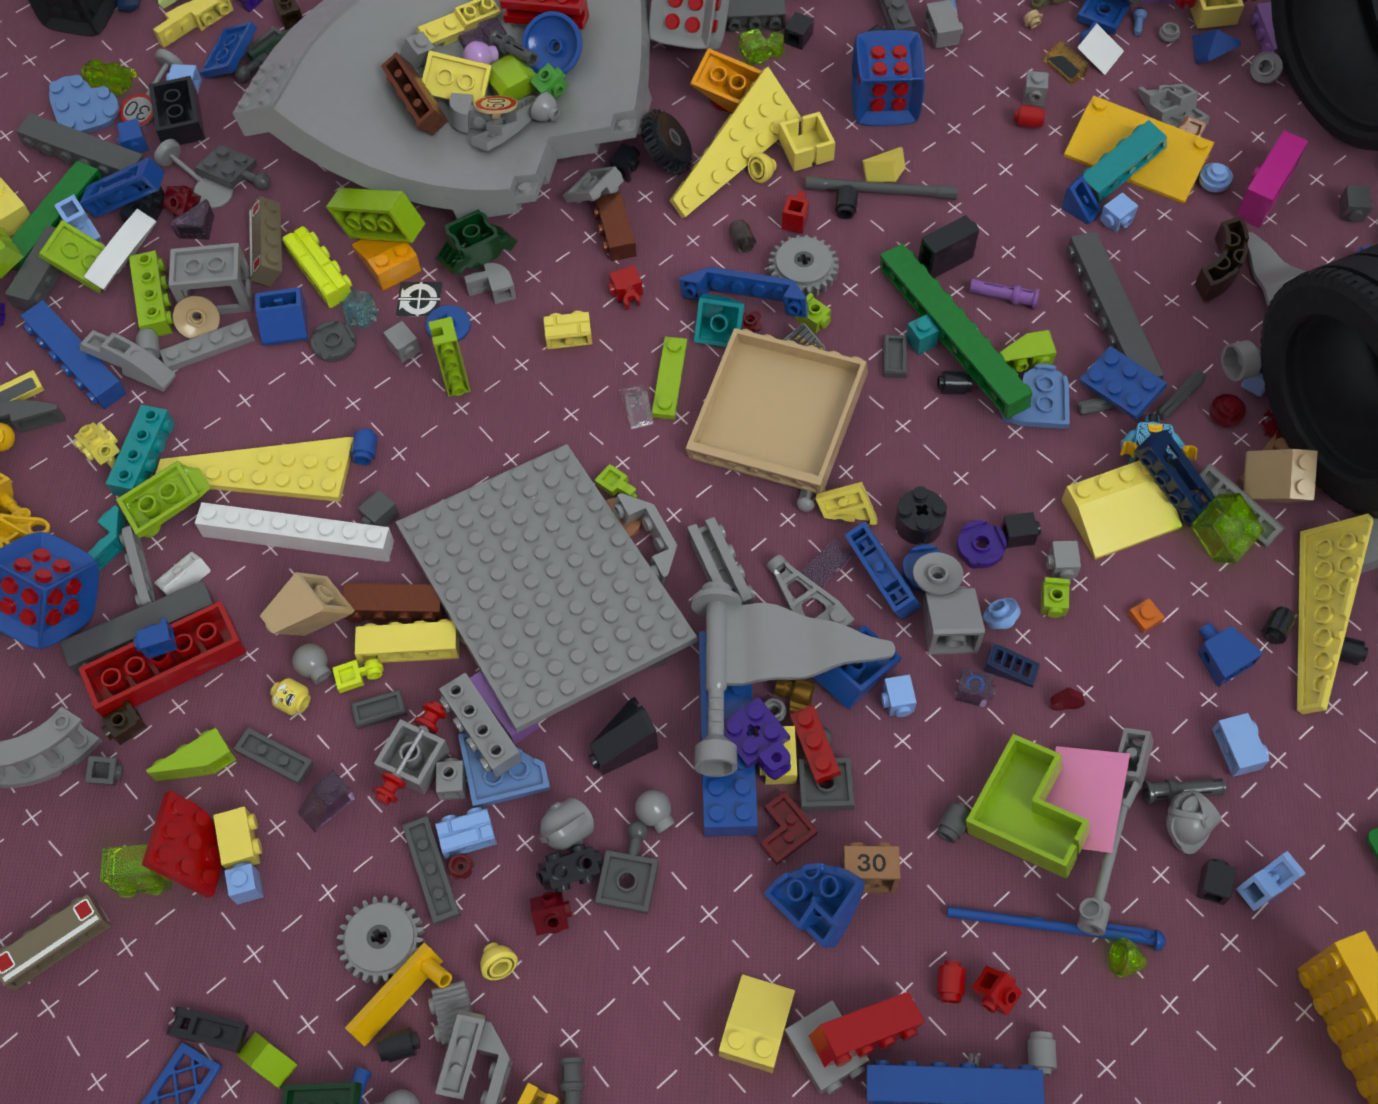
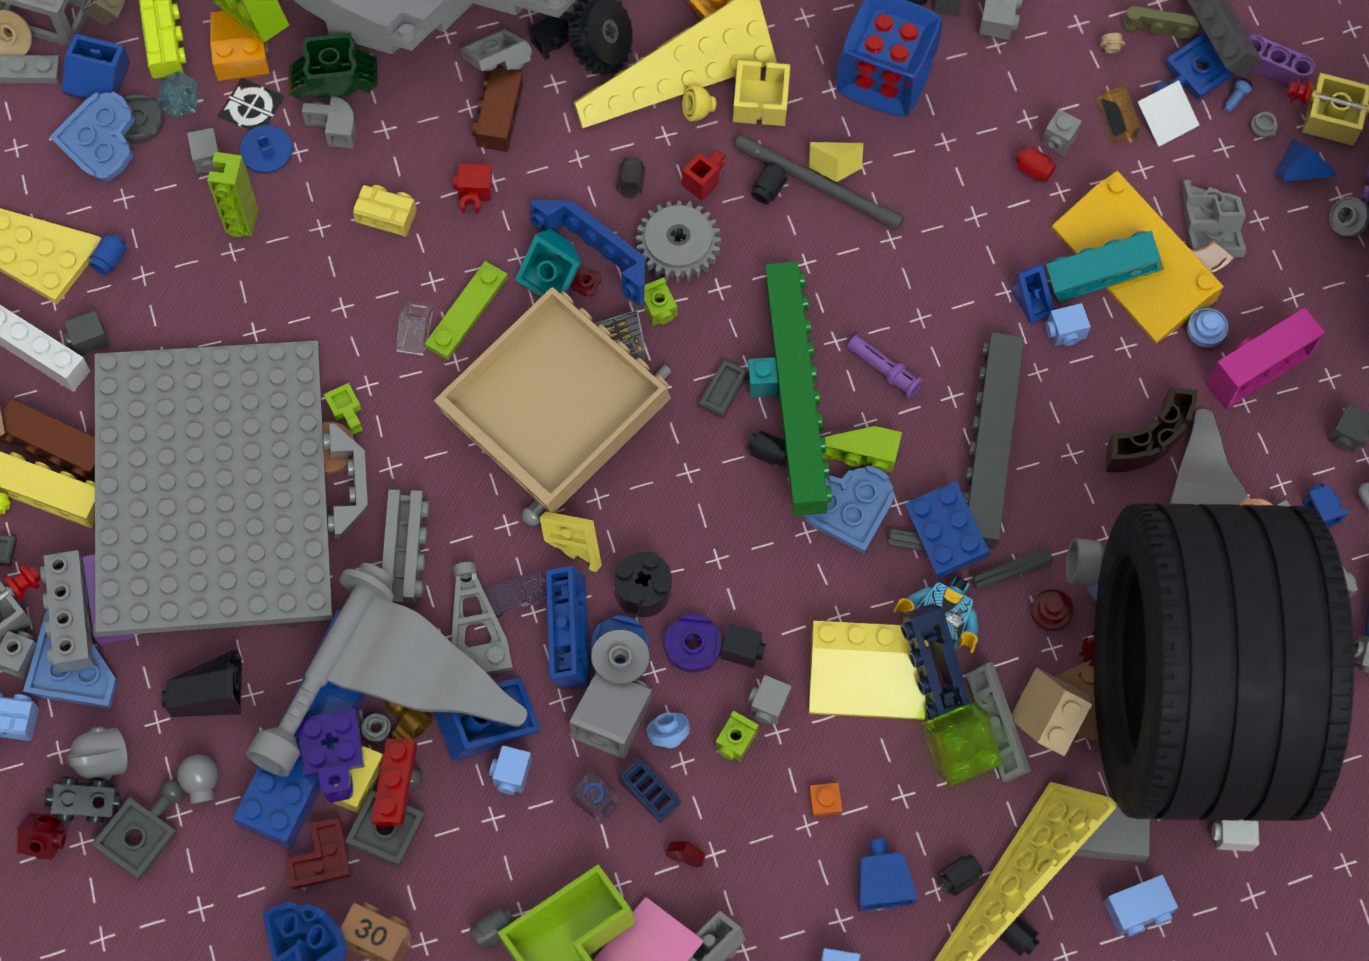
camera: 20 degrees right, 5 degrees up
black brick [918,215,979,278] -> none
none -> medium blue plate [50,91,135,182]

